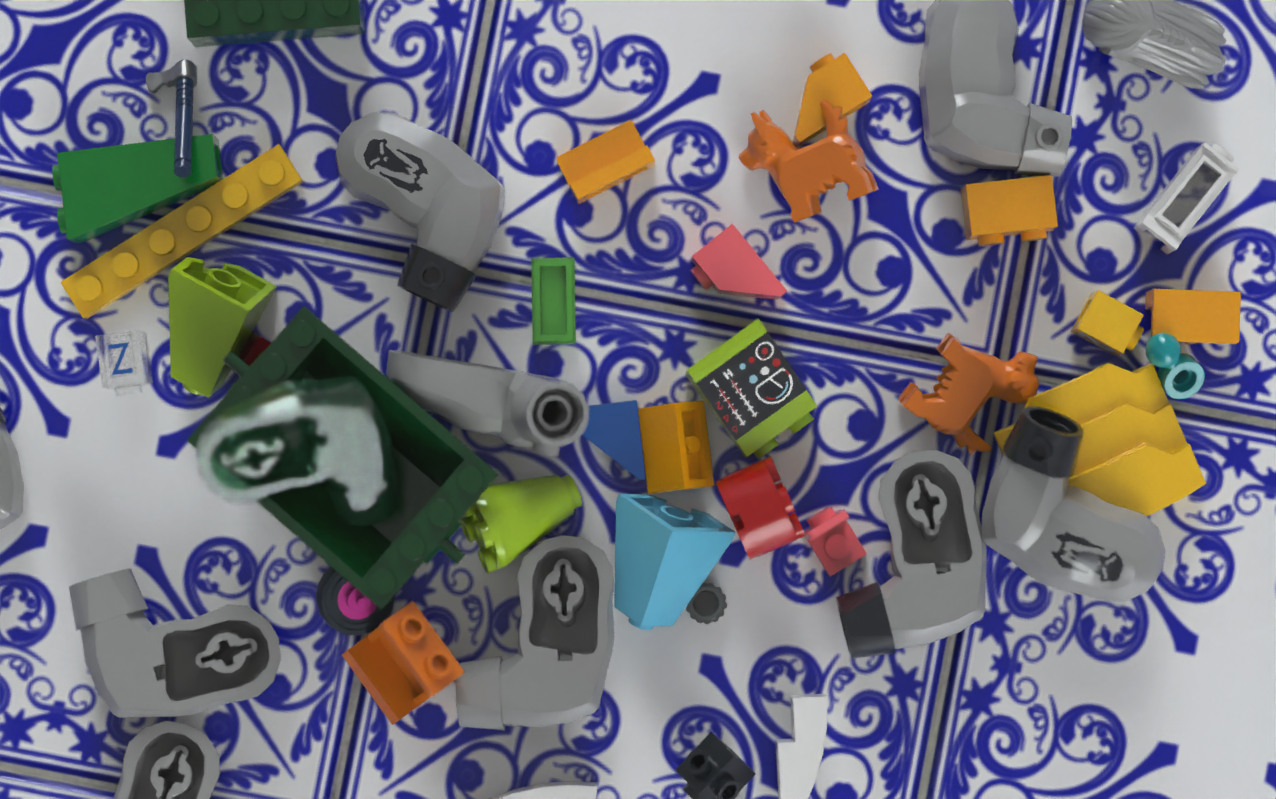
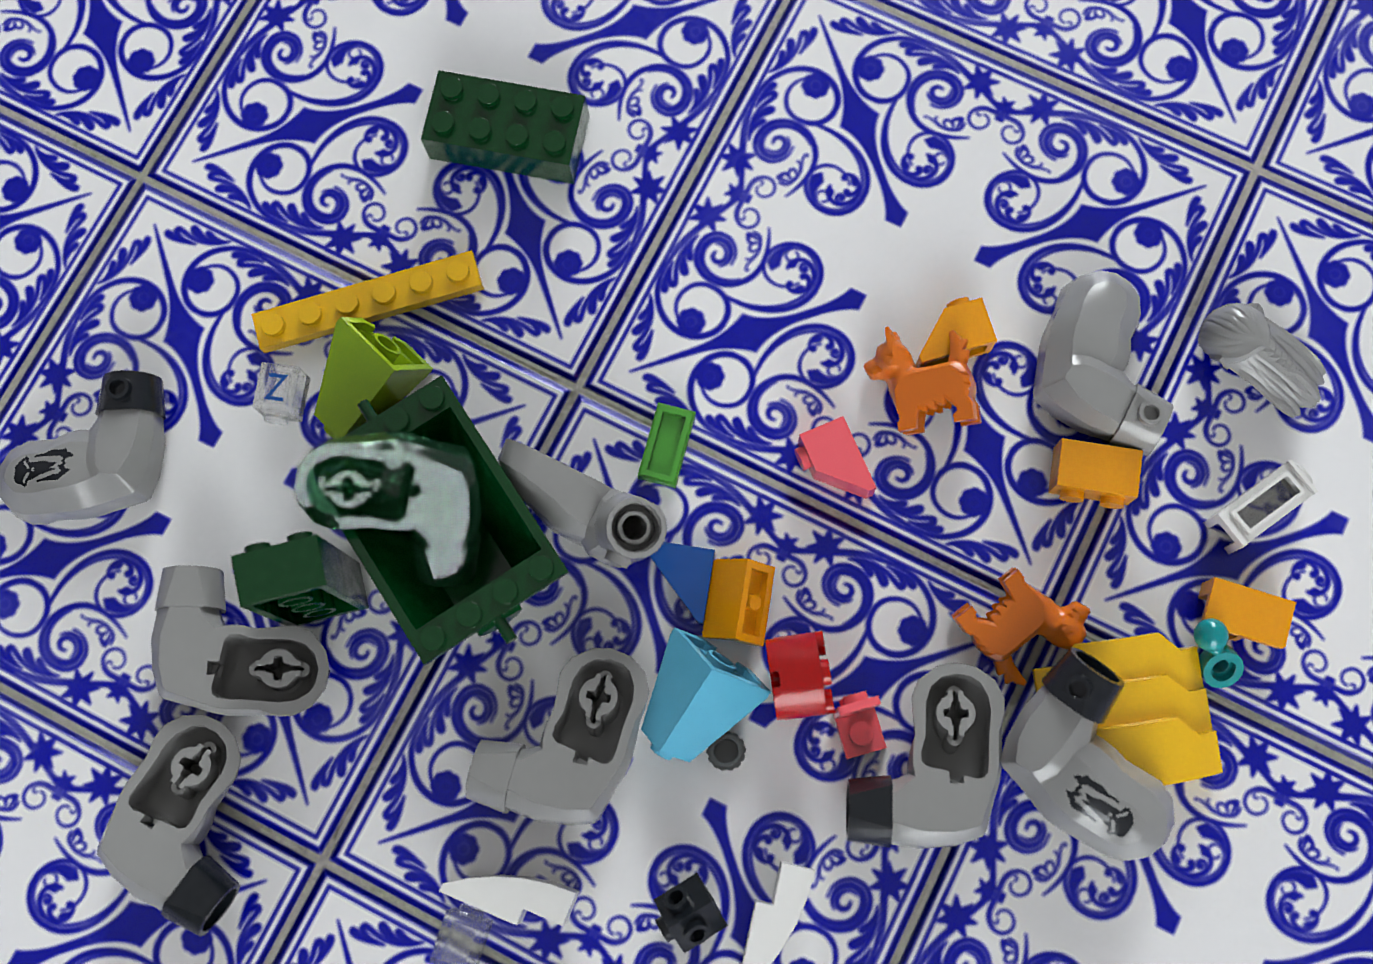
camera: 25 degrees right, 10 degrees down
green slope [52,134,223,243] -> none
dark blue piece [146,60,197,178] -> none
black wheel [316,566,395,636] -> none
light grey piece [336,112,505,312] -> none
orange panel [342,601,465,725] -> none
lime cone [460,475,582,574] -> none
light orange panel [557,121,655,204] -> none
slope [685,319,817,459] -> none
yellow brick [1071,290,1144,356] -> none
none -> dark green brick [231,531,369,626]

